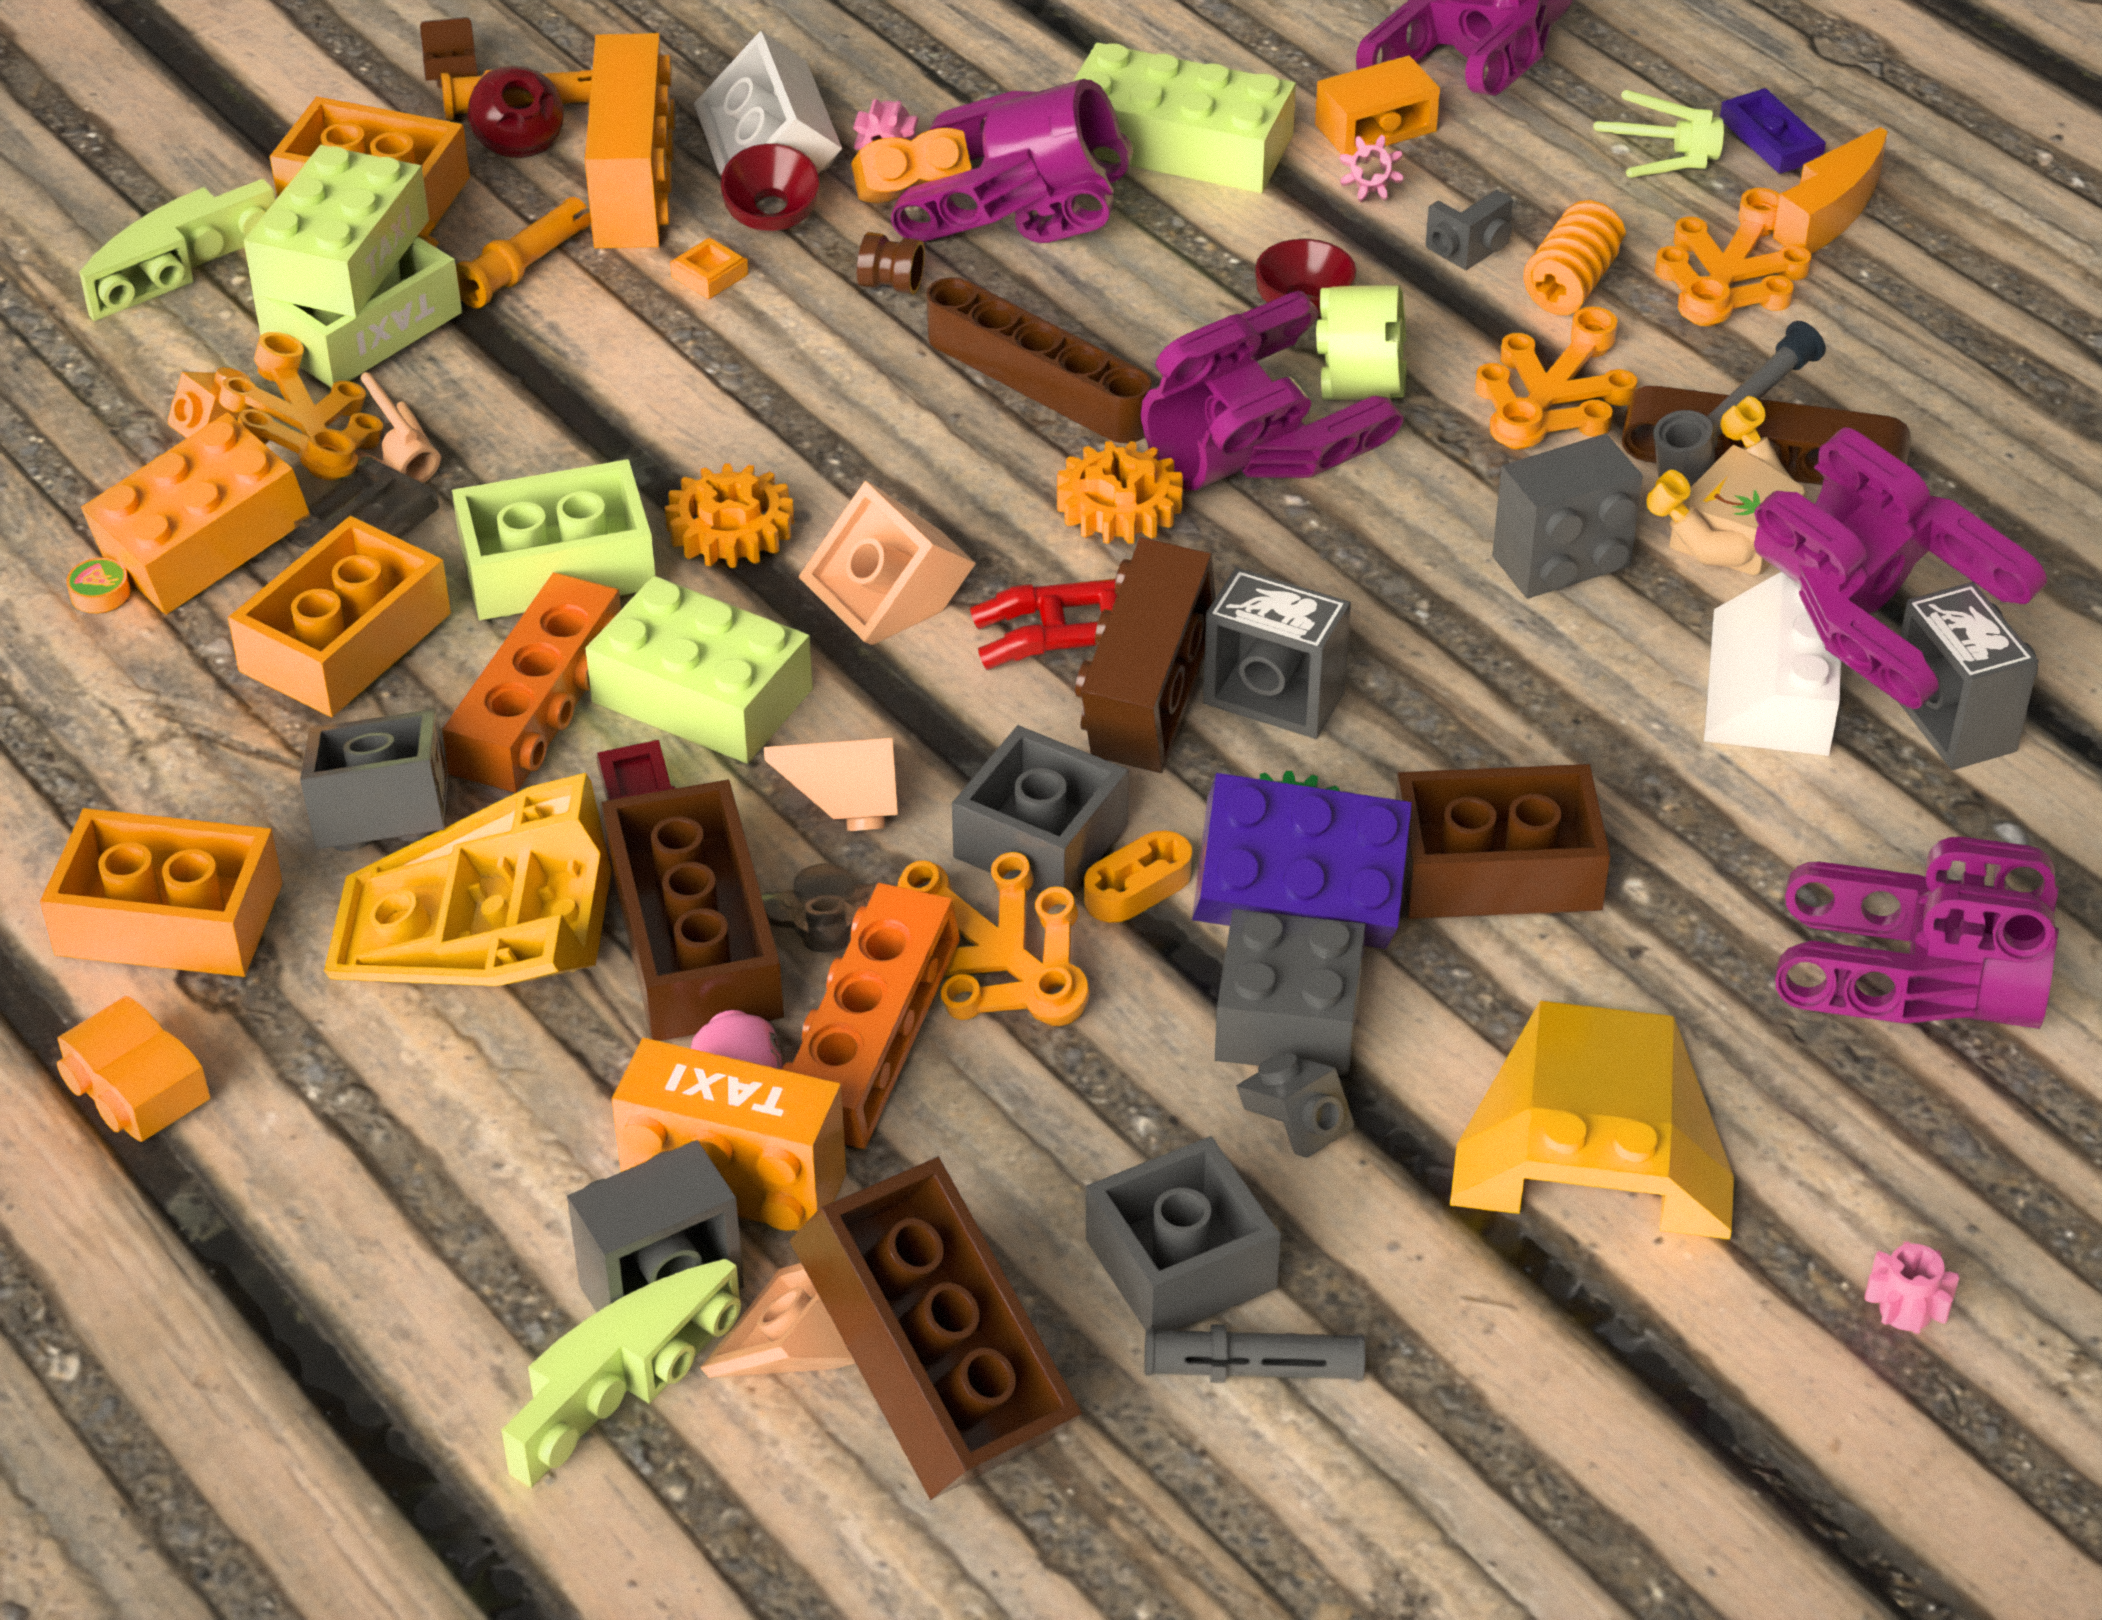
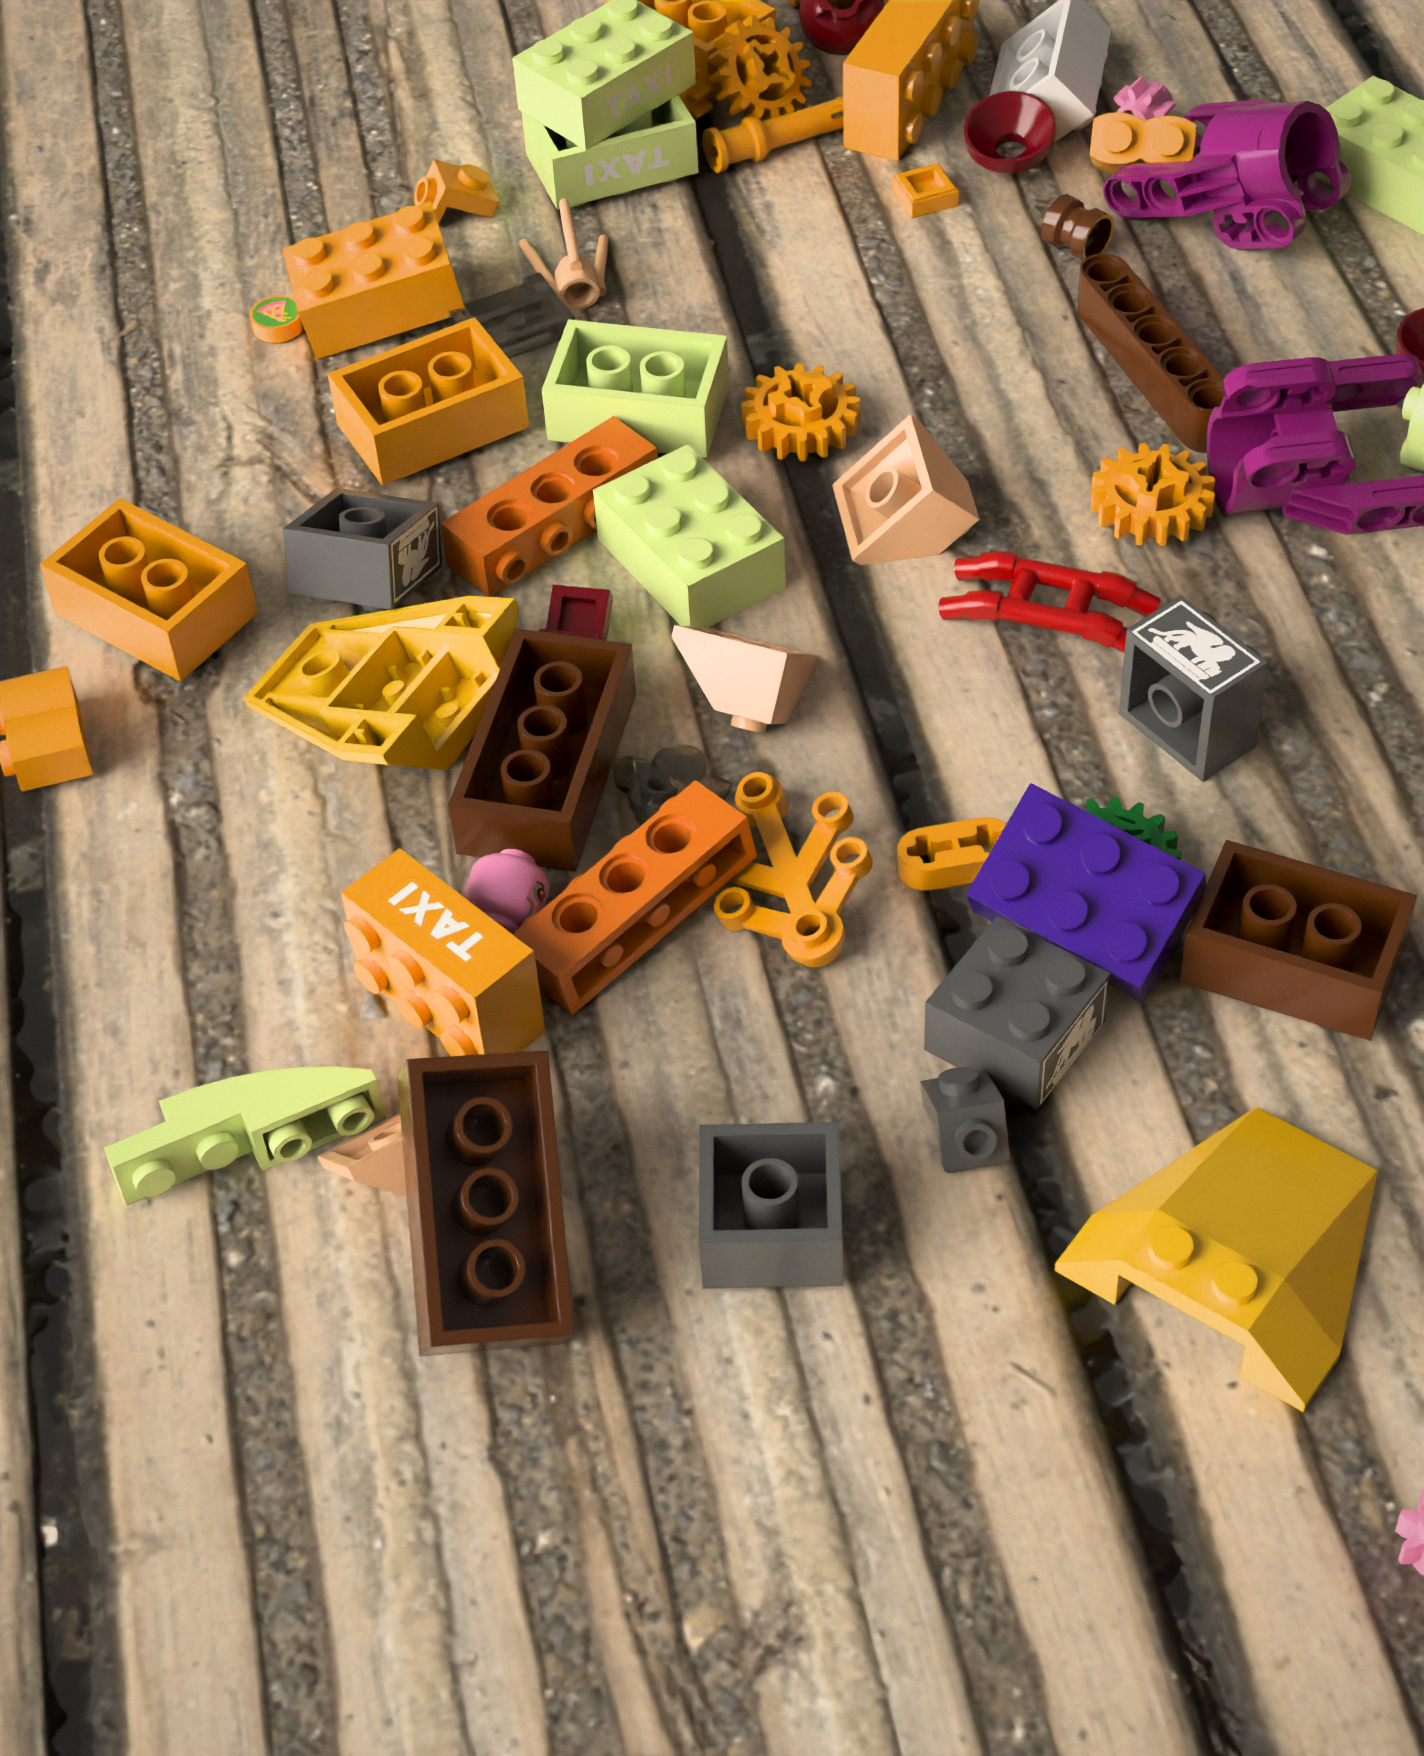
camera: 30 degrees right, 5 degrees up
yellowish green slope [80,179,275,321] -> none
light orange plant [219,332,383,481] -> none
dark grey brick [567,1140,744,1313] -> none
dark grey brick [952,725,1129,894] -> none
reddish brown brick [1075,537,1216,774] -> none
dark grey pin [1144,1324,1365,1383] -> none
none -> light orange gear [708,15,811,121]

